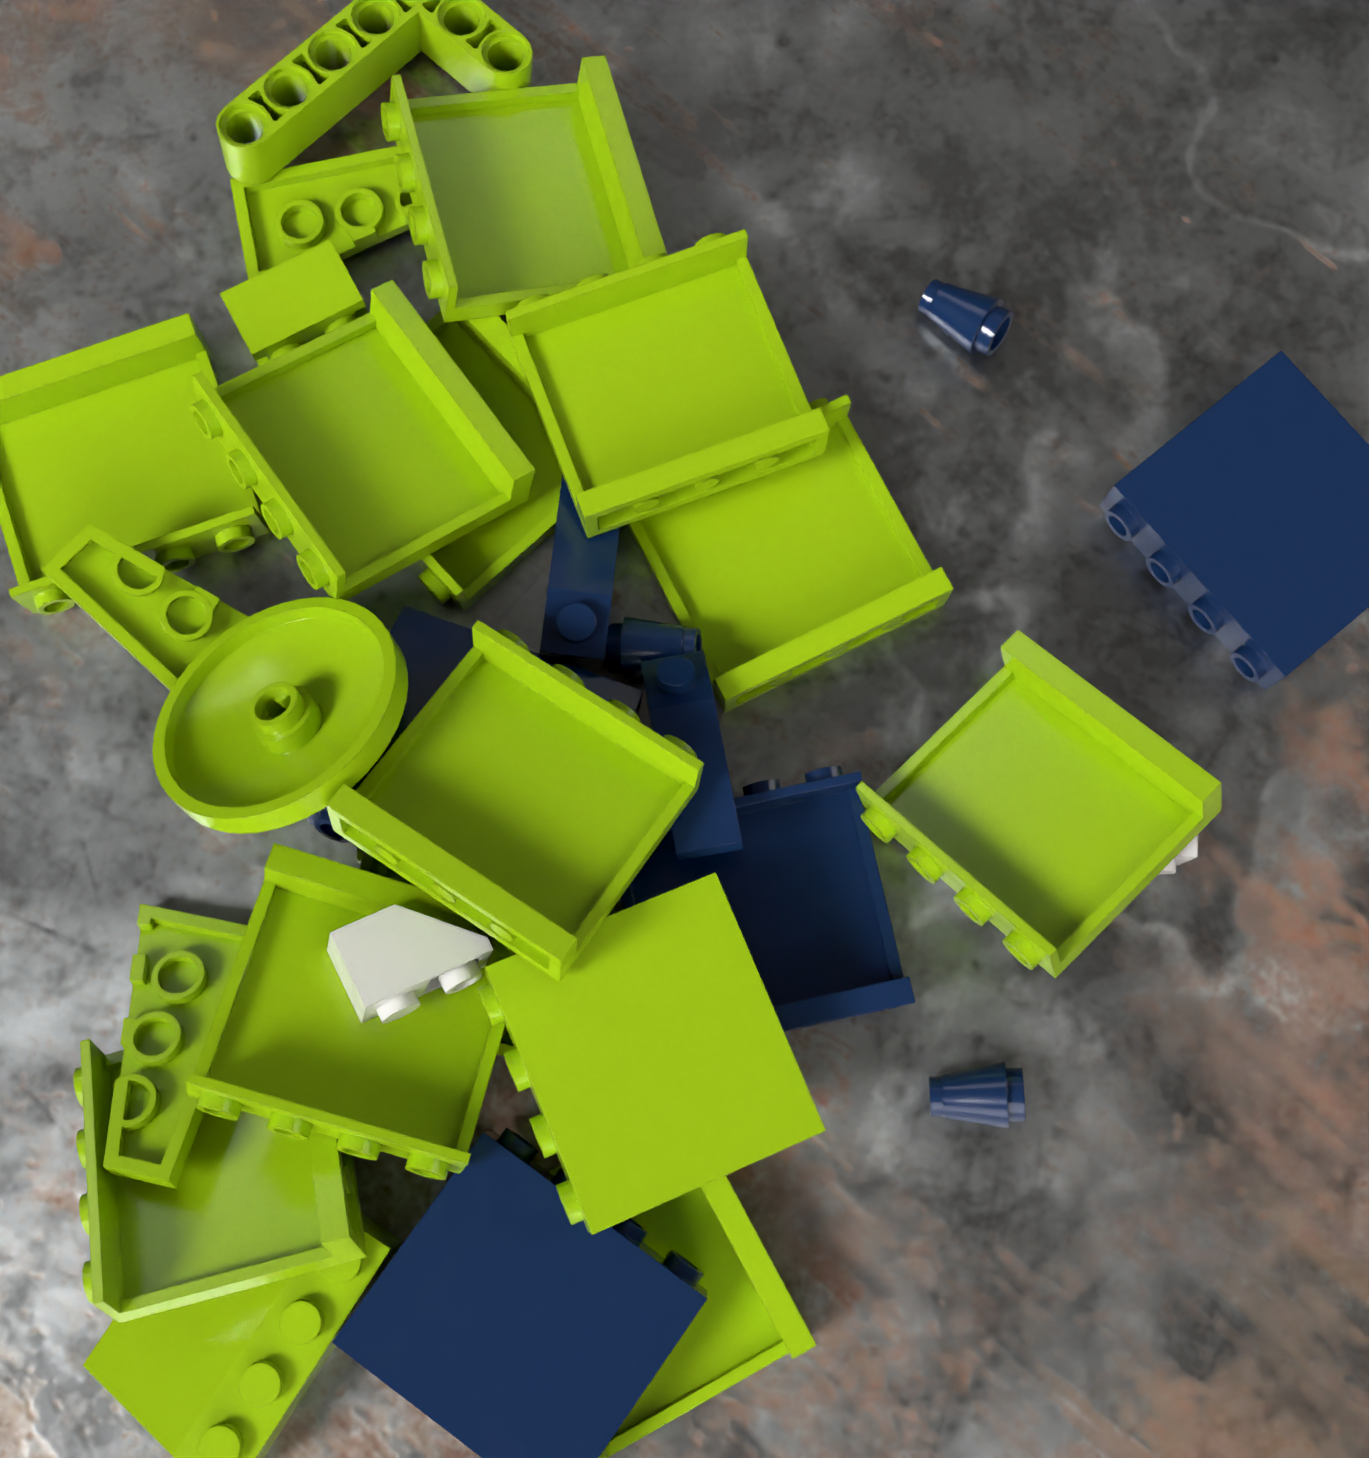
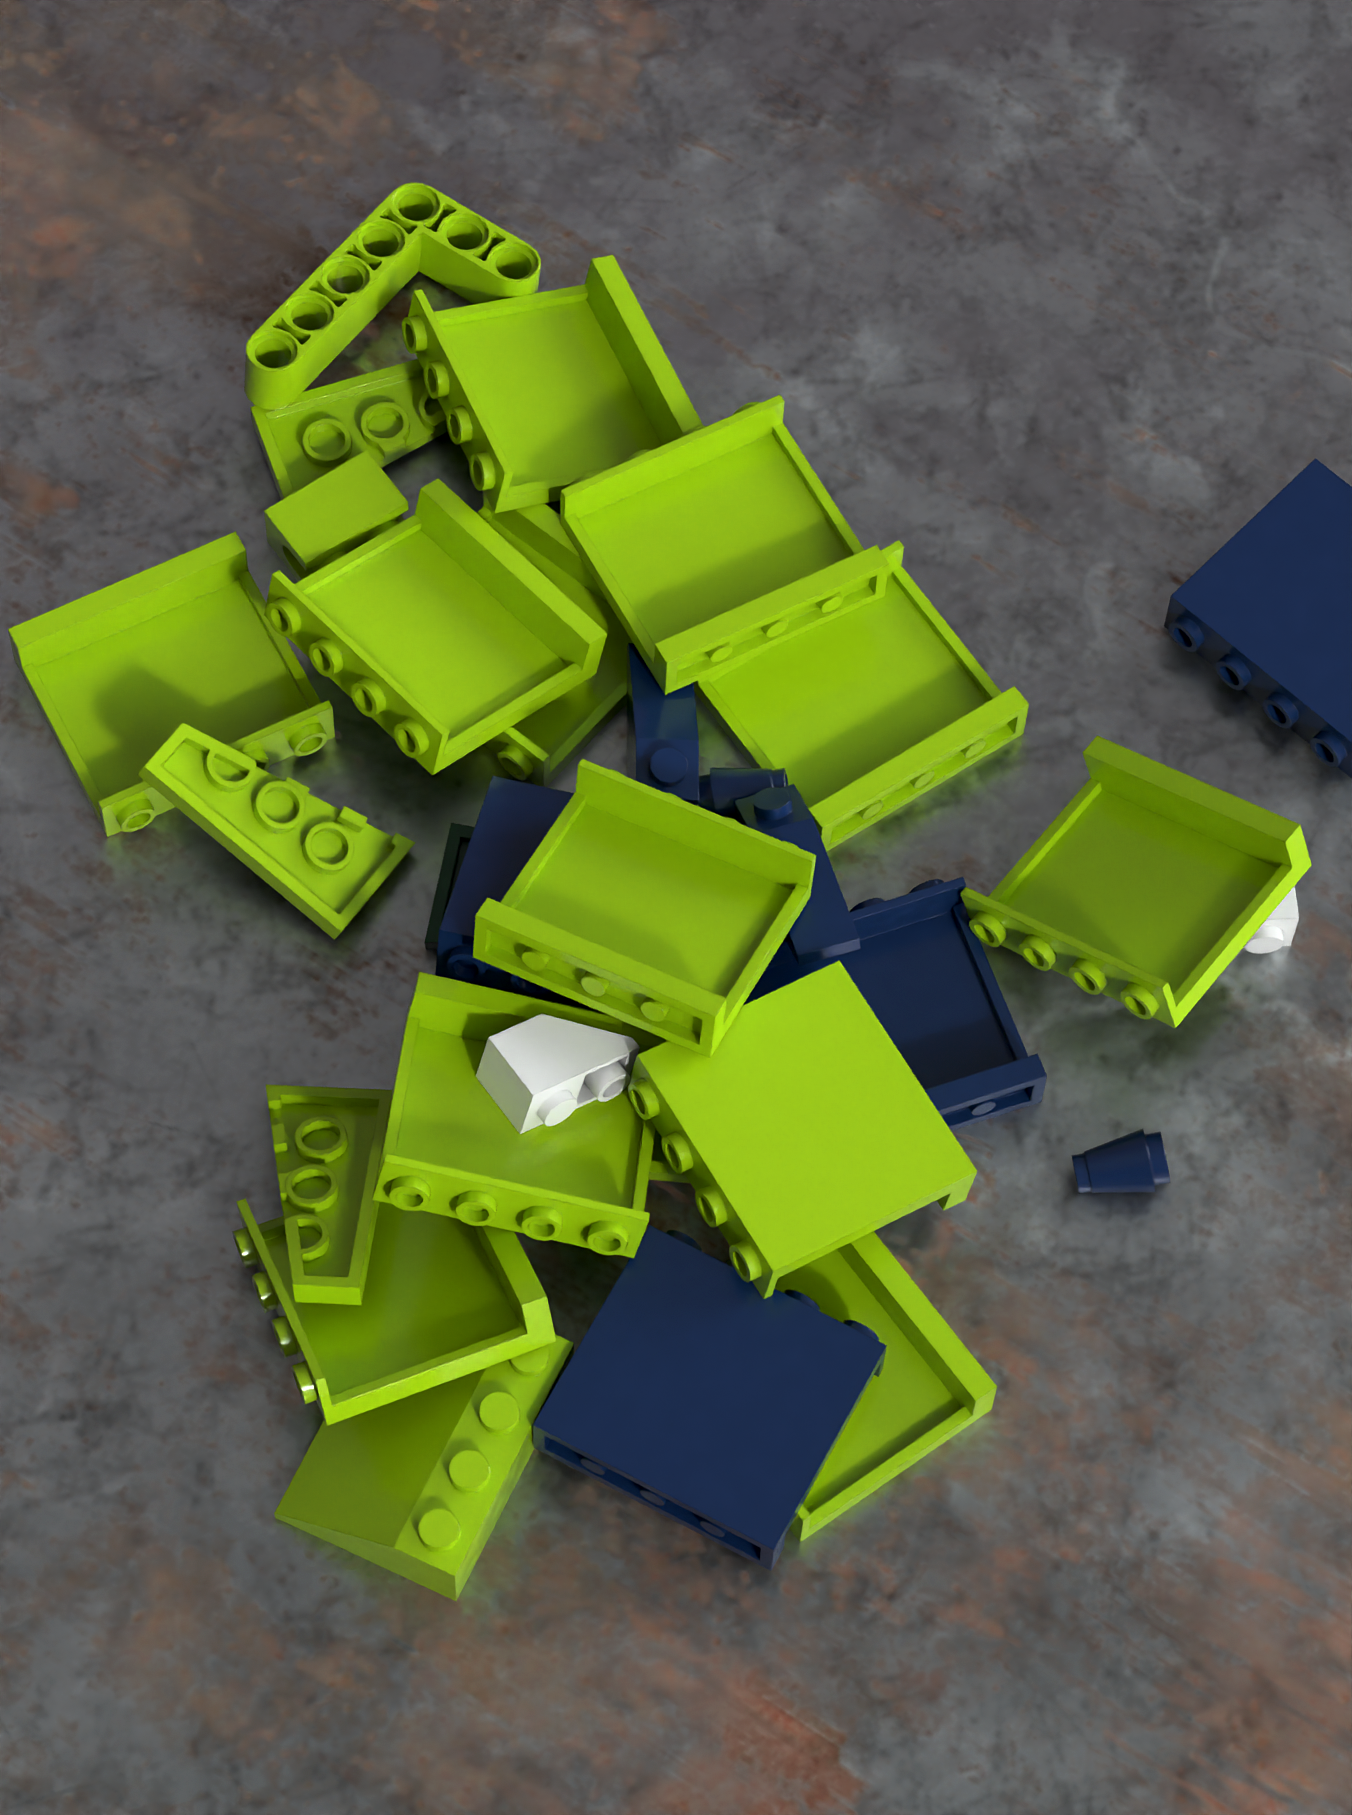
camera: 10 degrees left, 15 degrees down
lime dish [152,597,408,834] -> none
dark blue cone [918,279,1014,356] -> none

